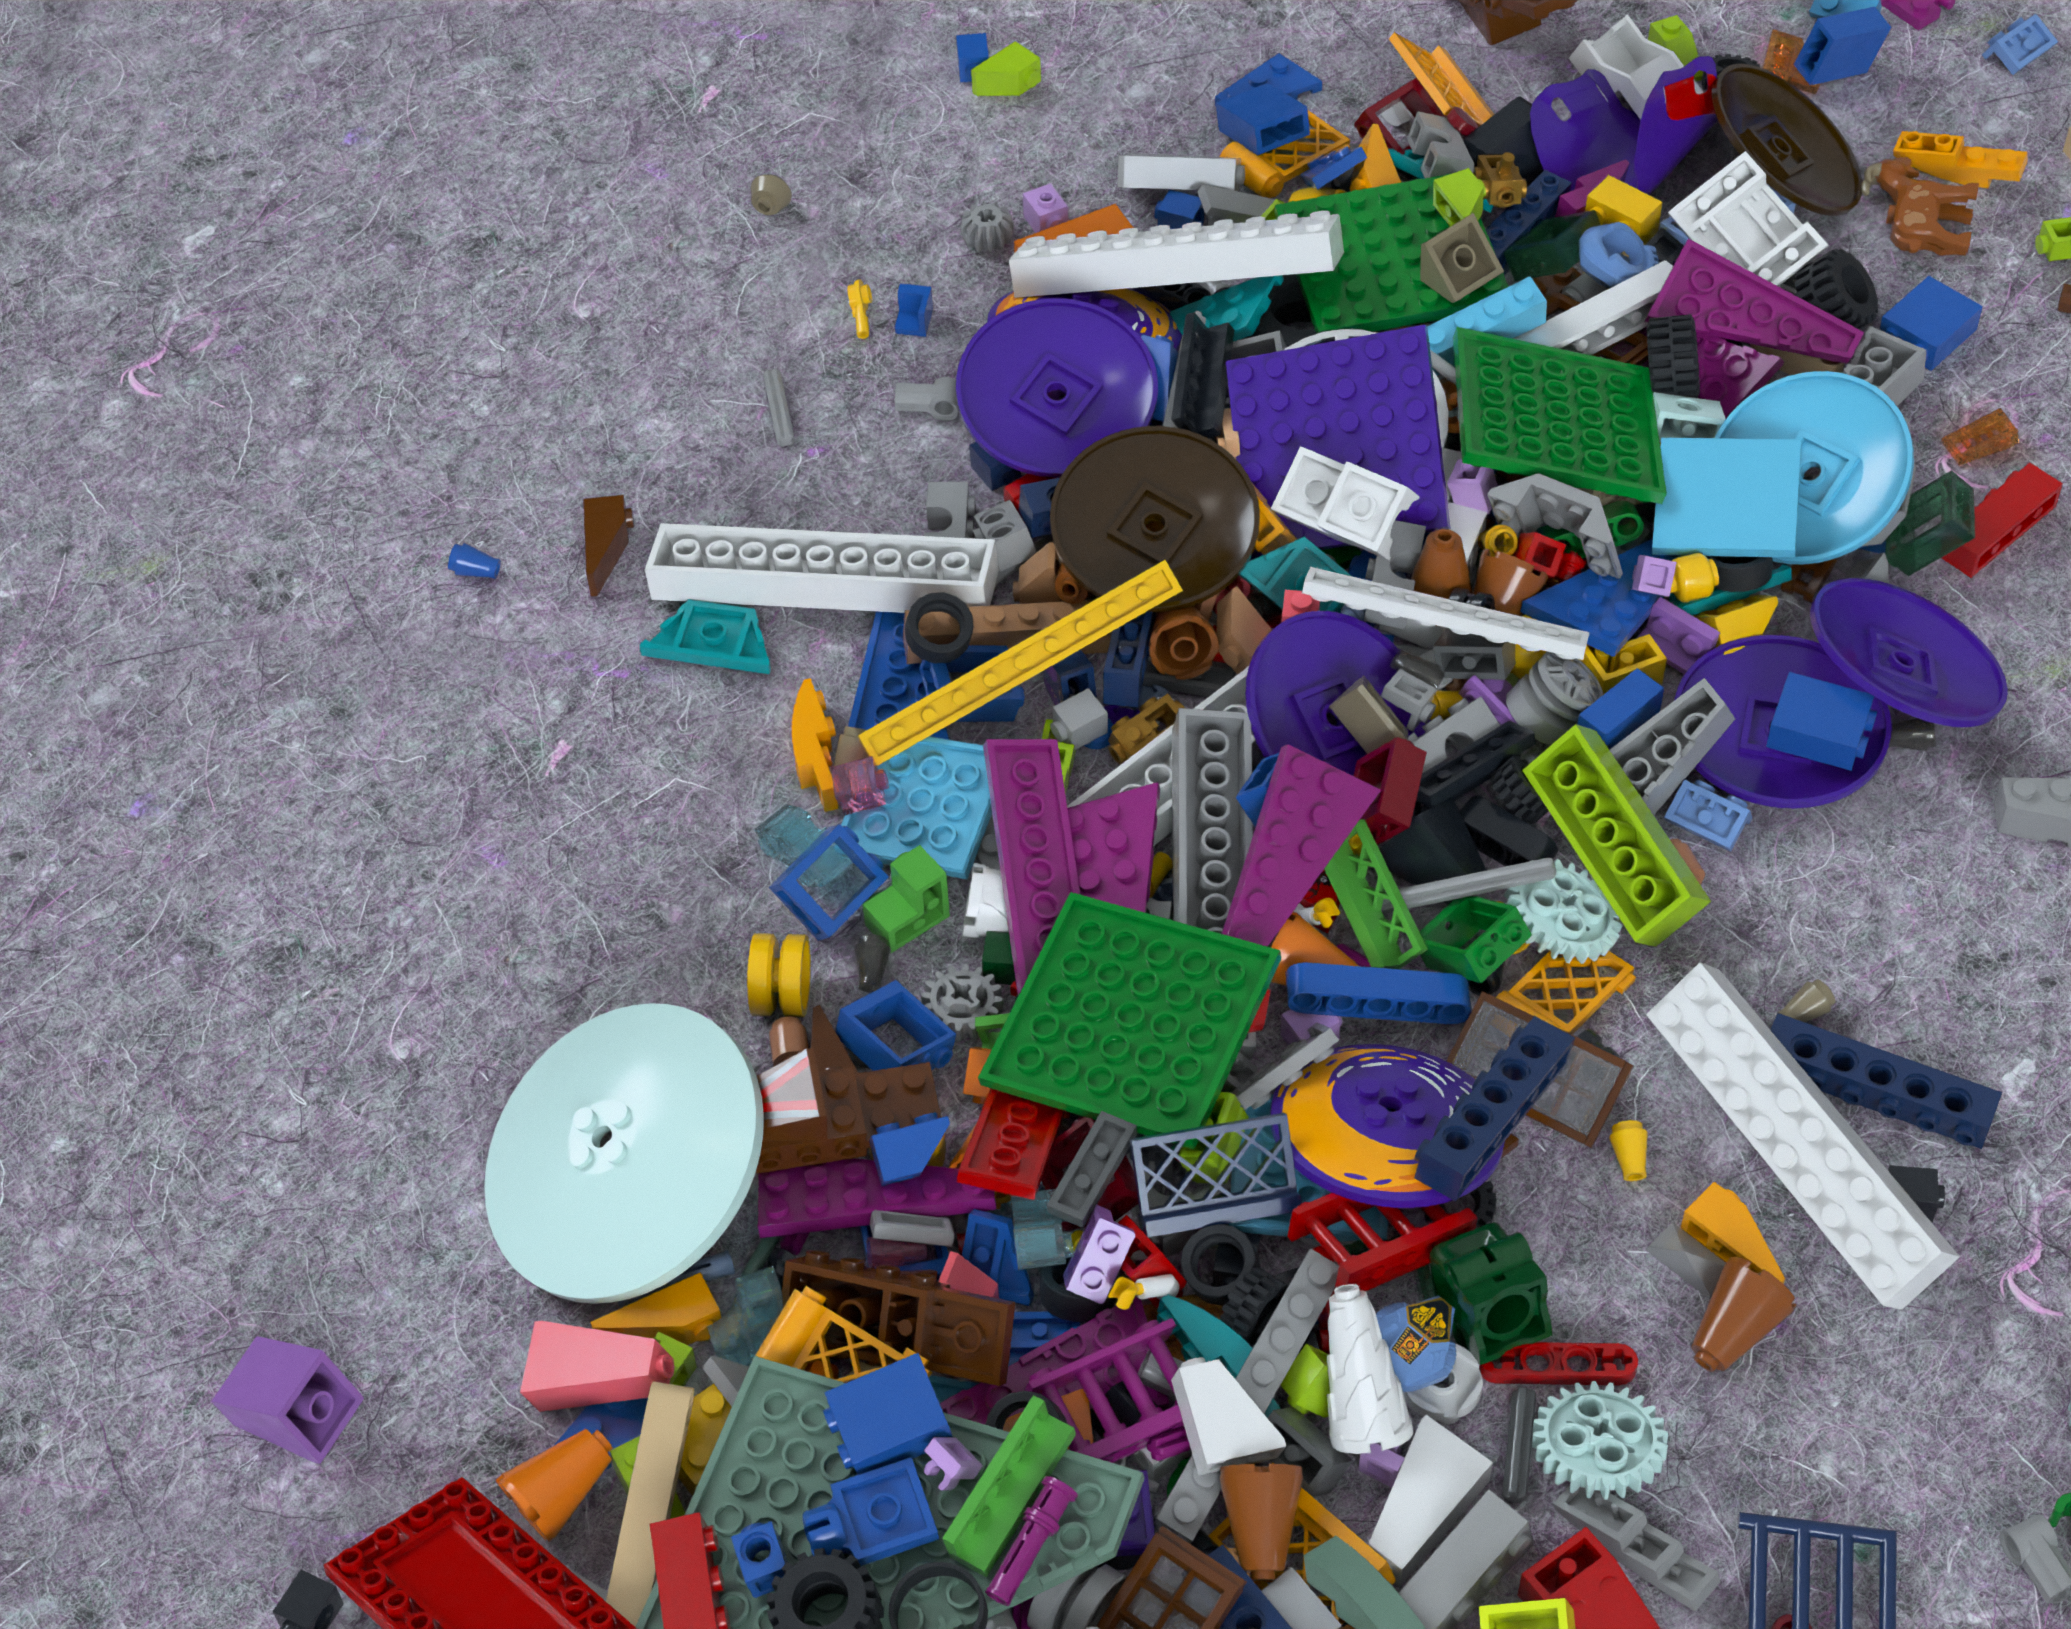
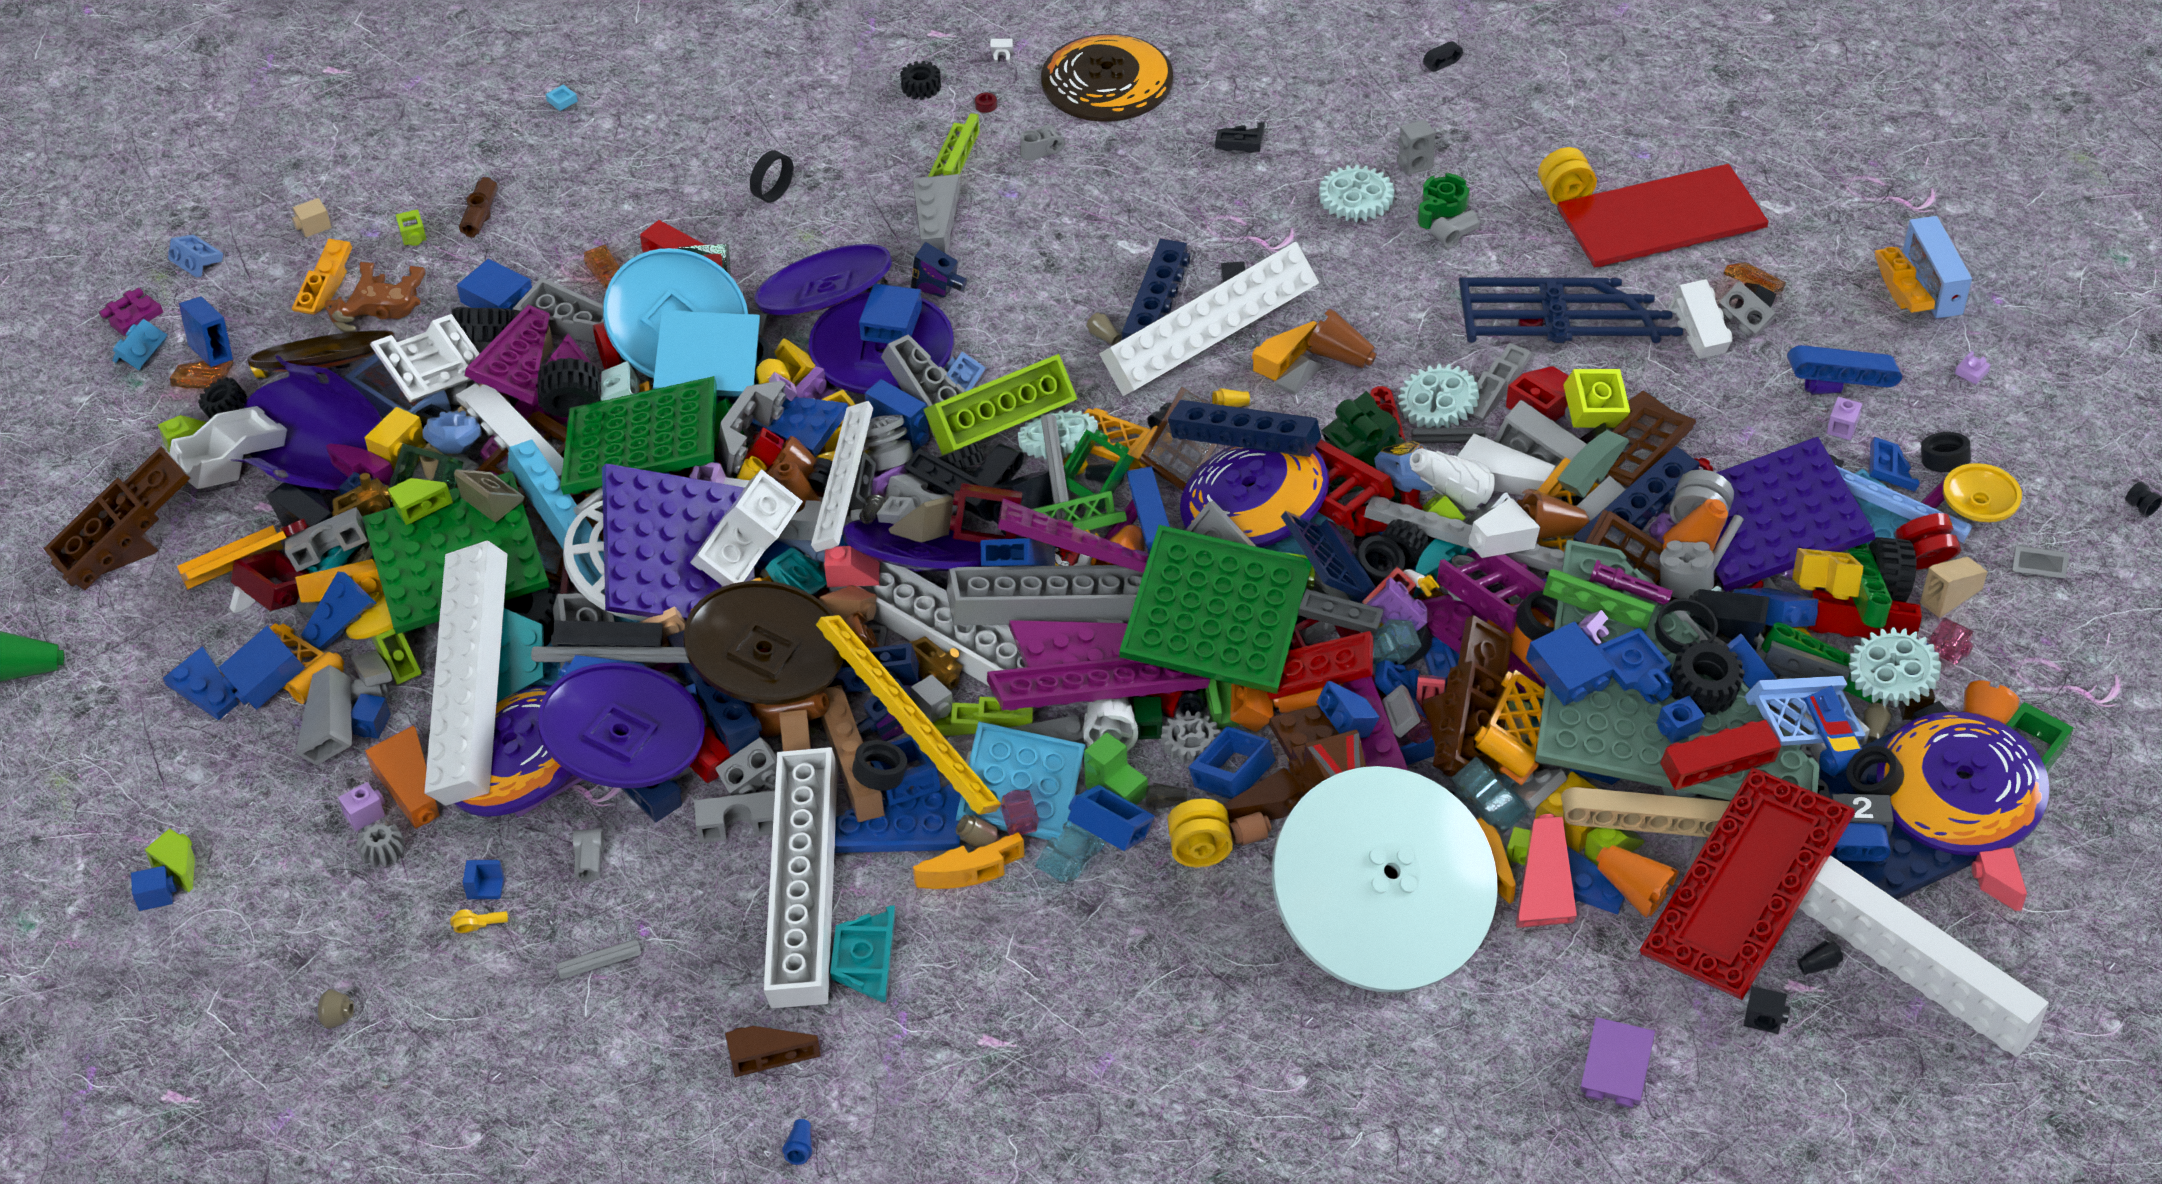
camera: 100 degrees left, 5 degrees down
none -> dark blue torso [911,242,967,298]

